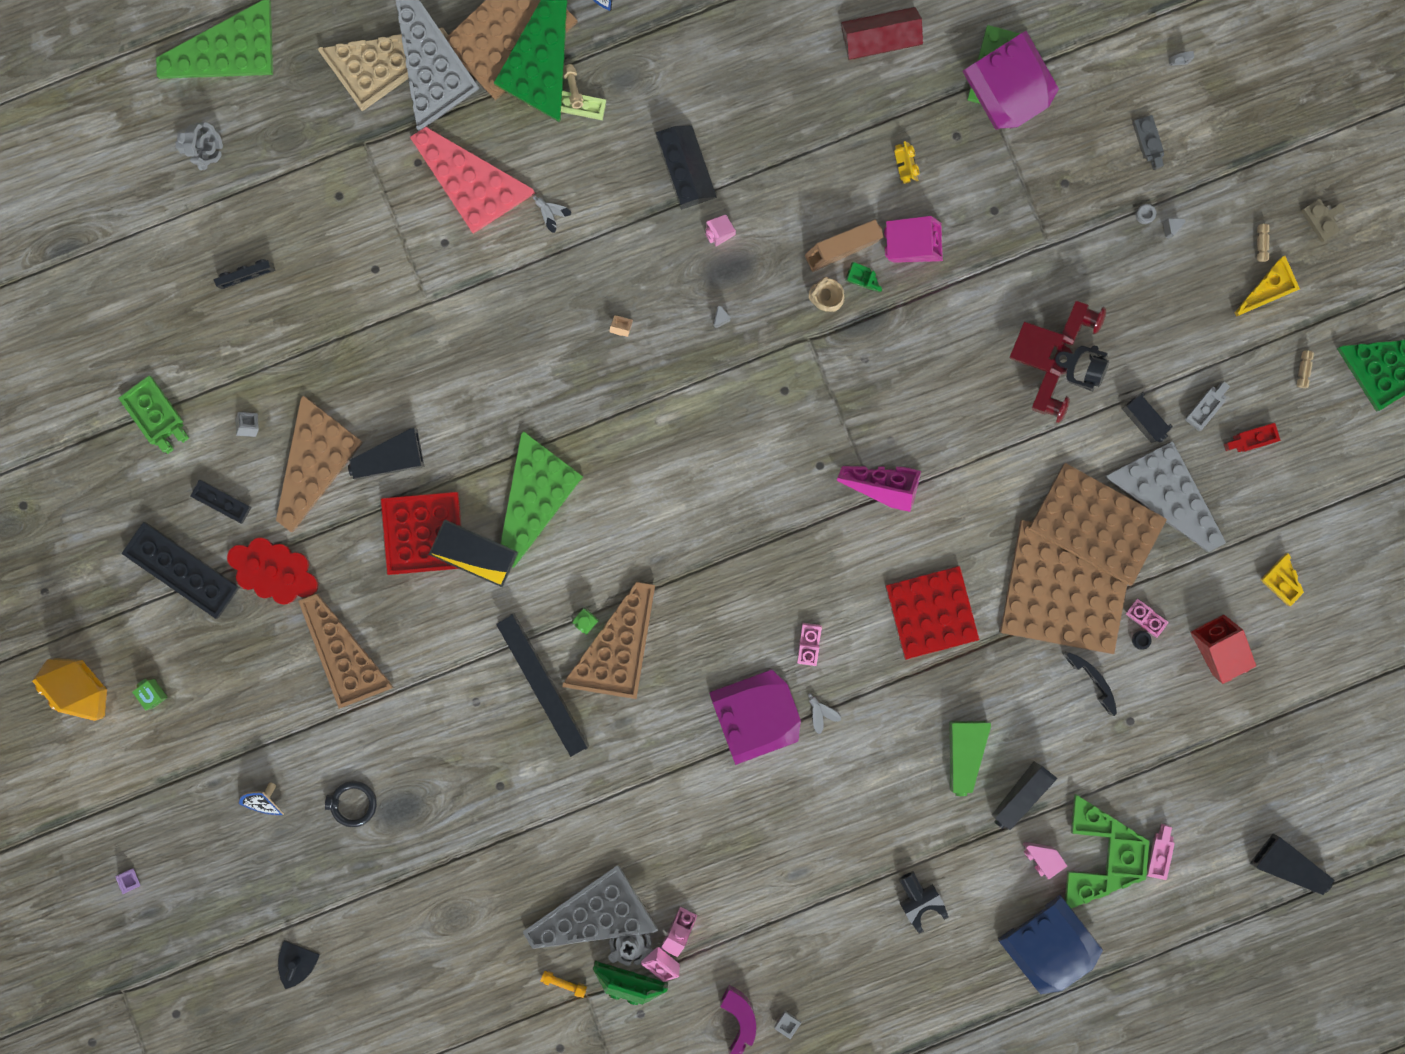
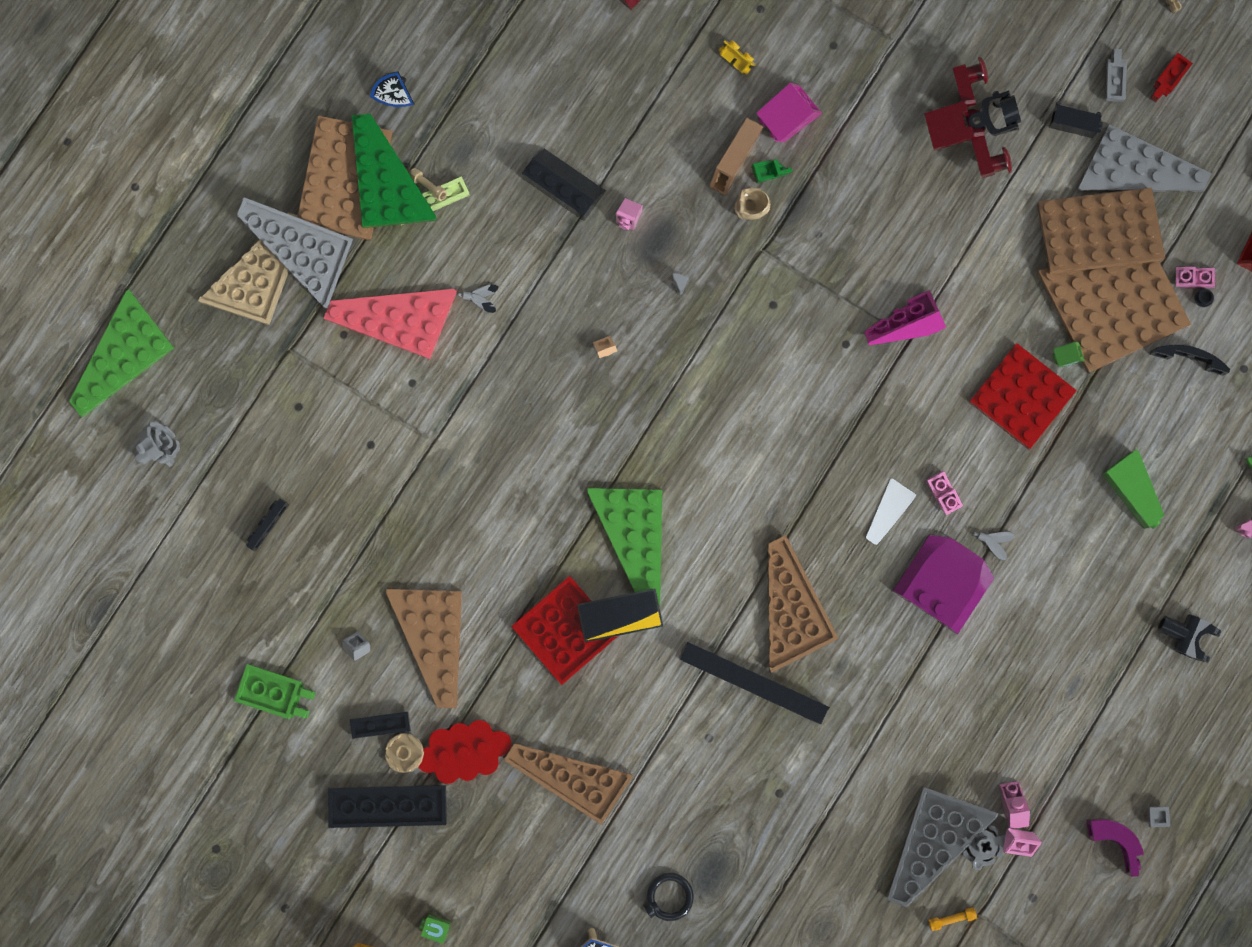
camera: 30 degrees left, 5 degrees down
black slope [348,428,425,480] -> none
bright green brick [572,608,599,635] -> none
green wedge [593,960,668,1005] -> none
black slope [992,761,1058,830] -> none
none -> tan tile [385,733,424,773]
none -> white sticker [866,479,916,545]
none -> bright green brick [1052,342,1085,368]

